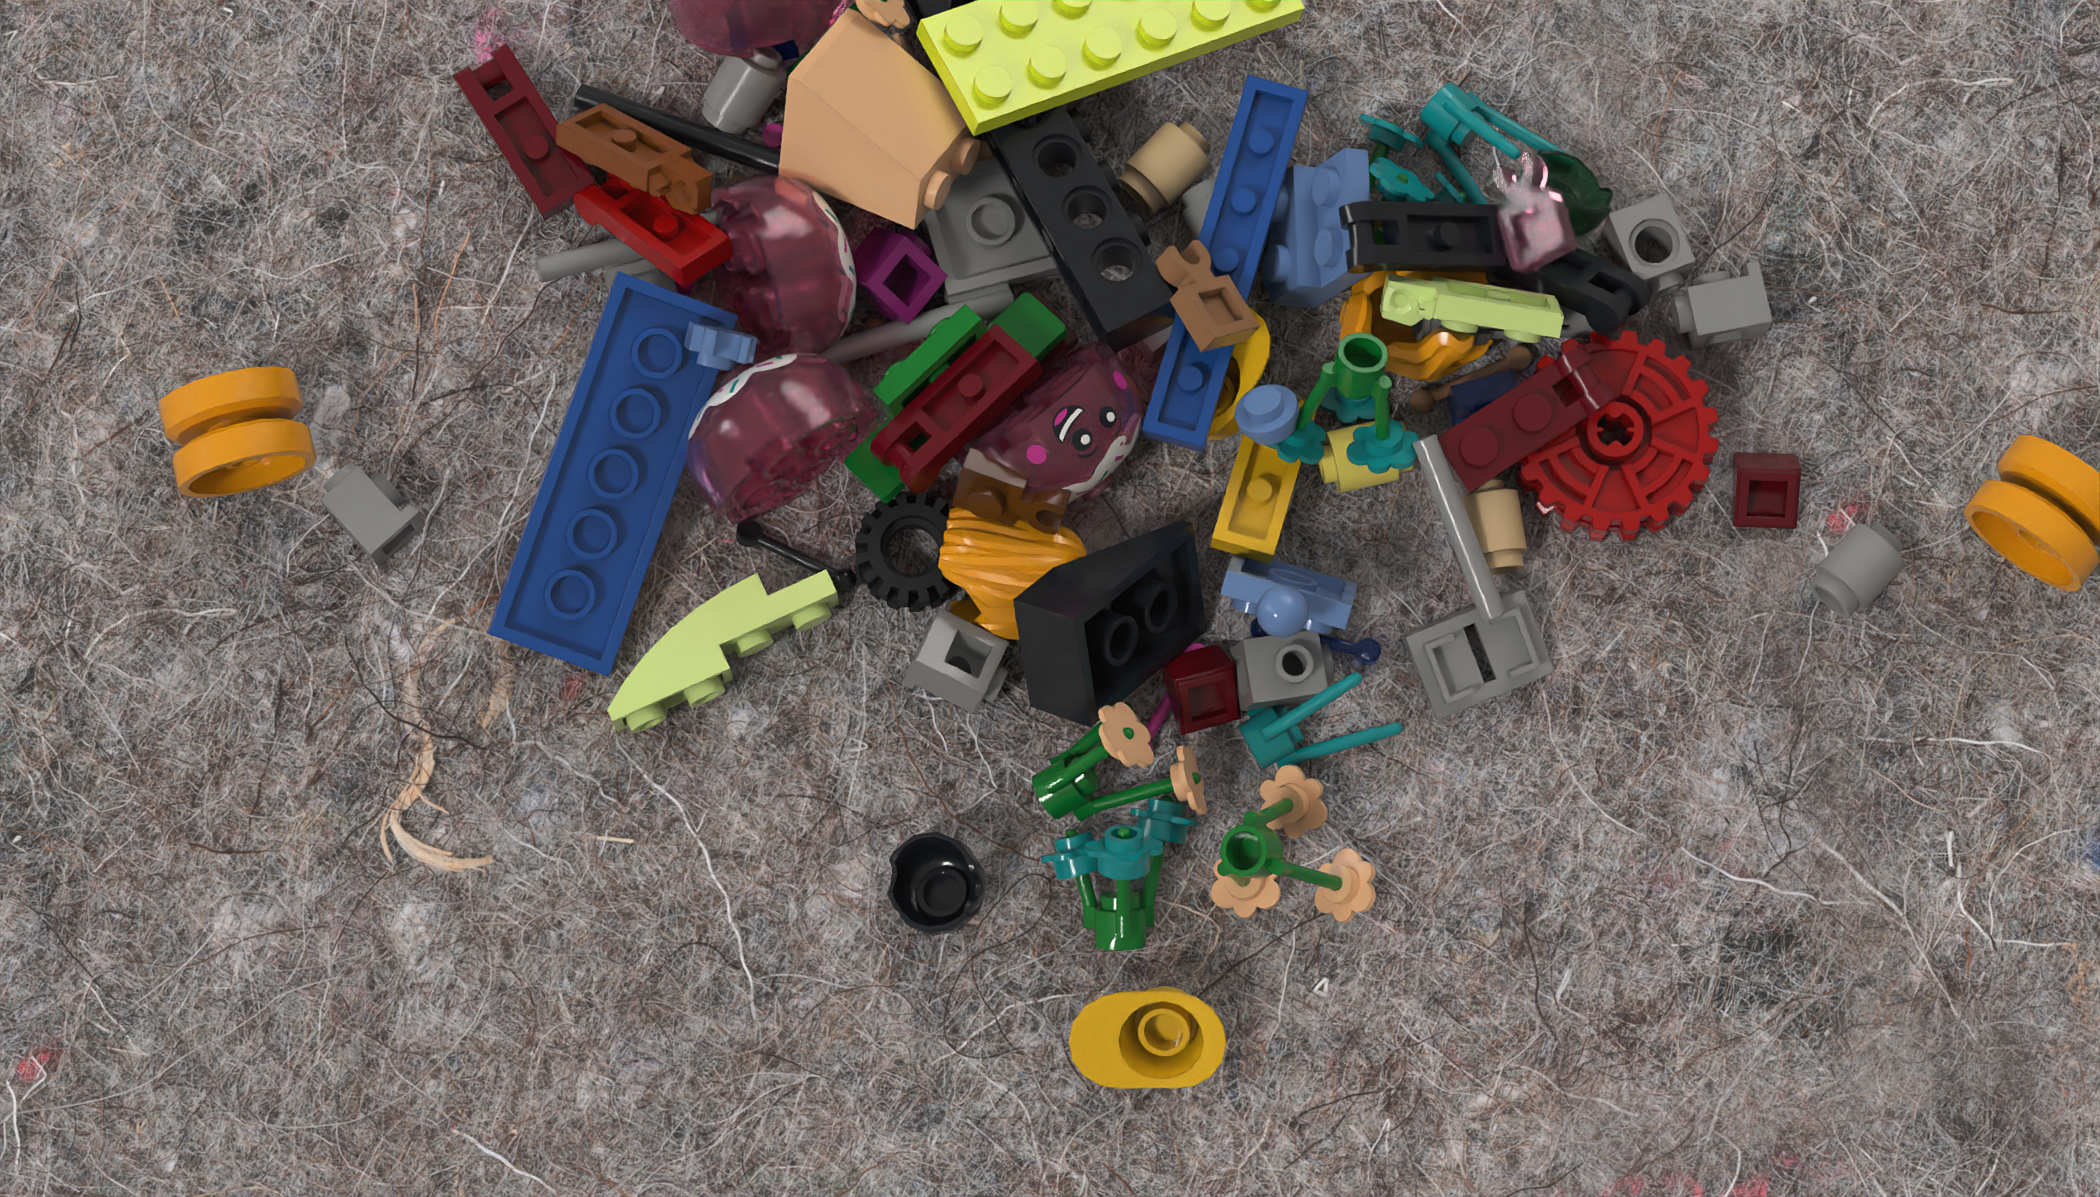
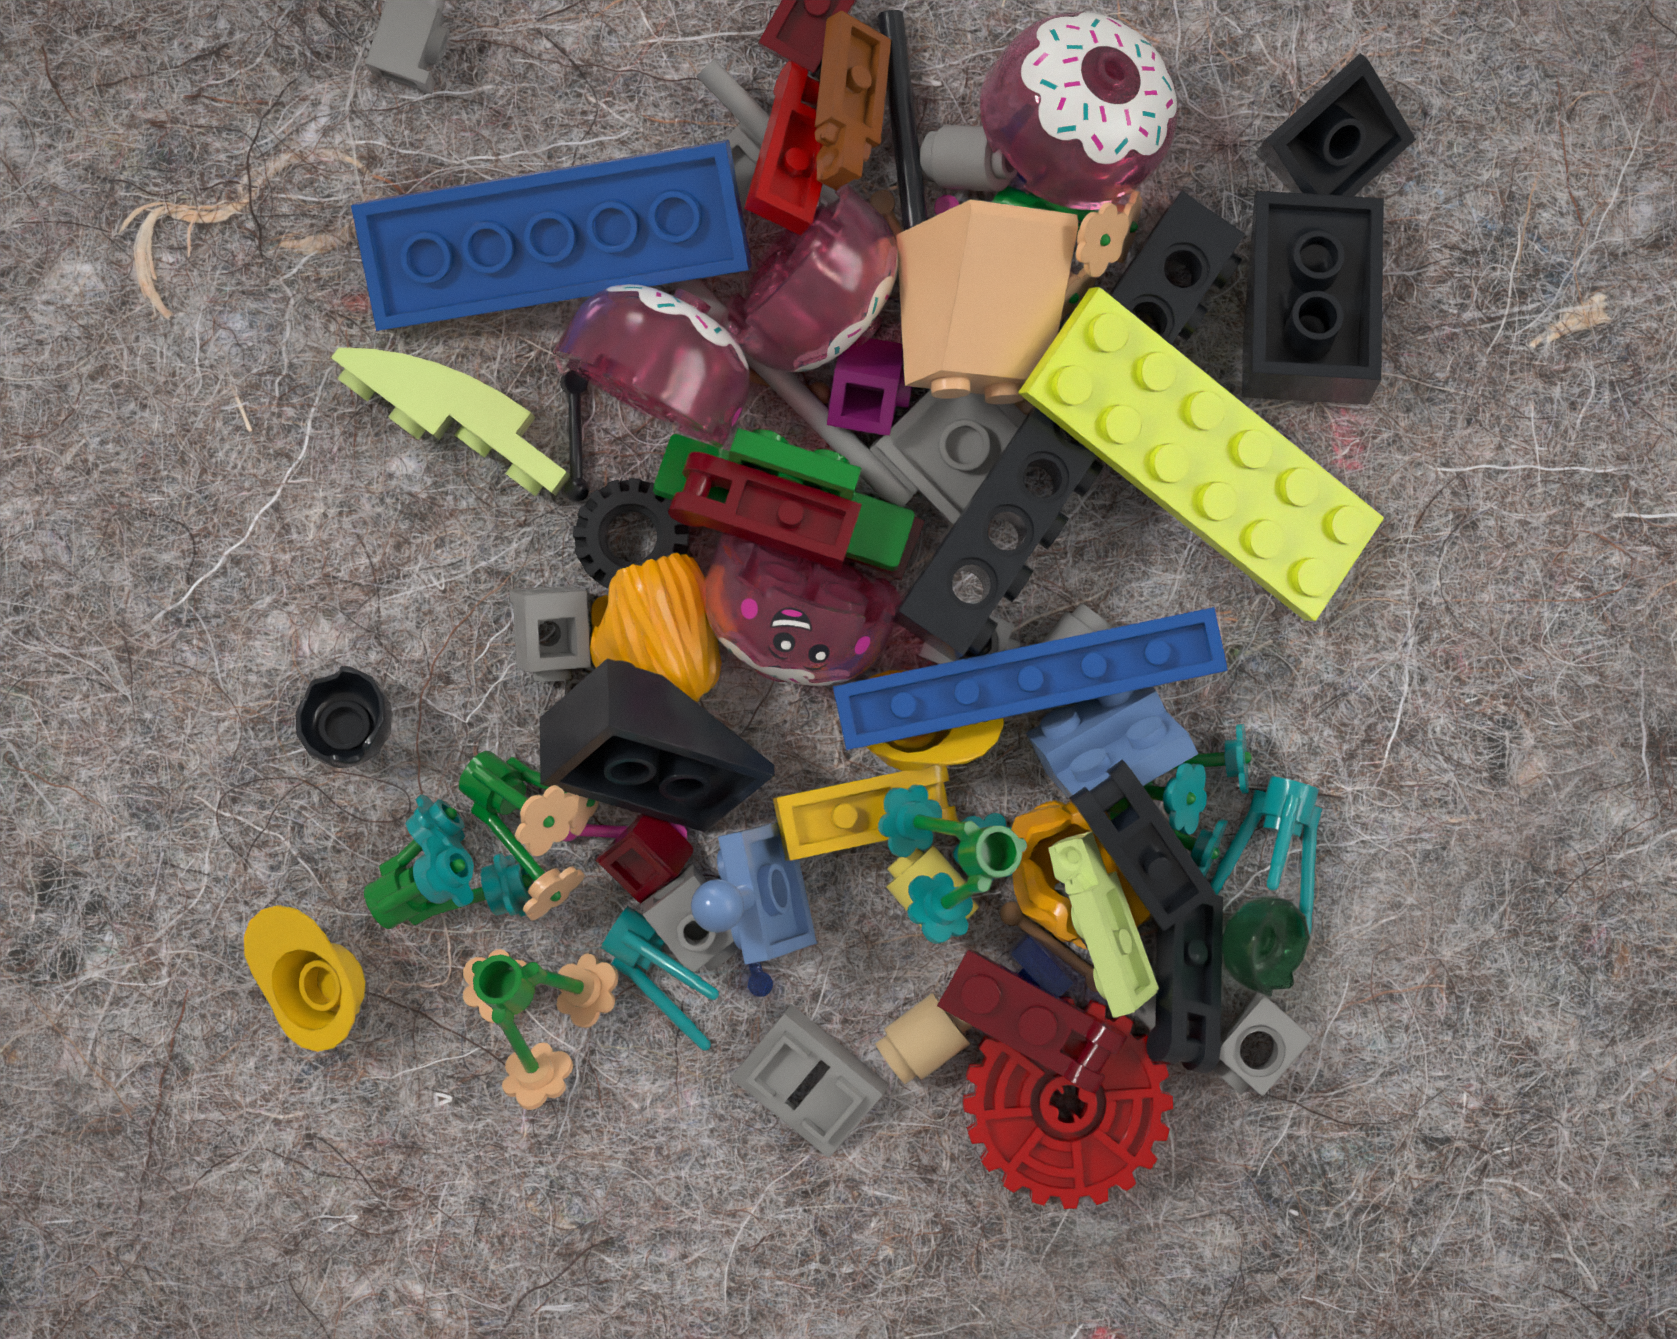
camera: 65 degrees right, 10 degrees up
medium blue plate [684,321,758,372] -> none
reddish brown plate [951,448,1072,535] -> none
tan brick [1118,121,1211,215] -> none
medium nougat plate [1156,240,1260,353] -> none
medium blue plate [1235,384,1299,445] -> none
light grey bar [1412,433,1506,621] -> none
clear pink plate [1493,151,1578,274] -> none
light grey brick [1671,261,1773,350] -> none
dark red slope [1732,452,1801,529] -> none

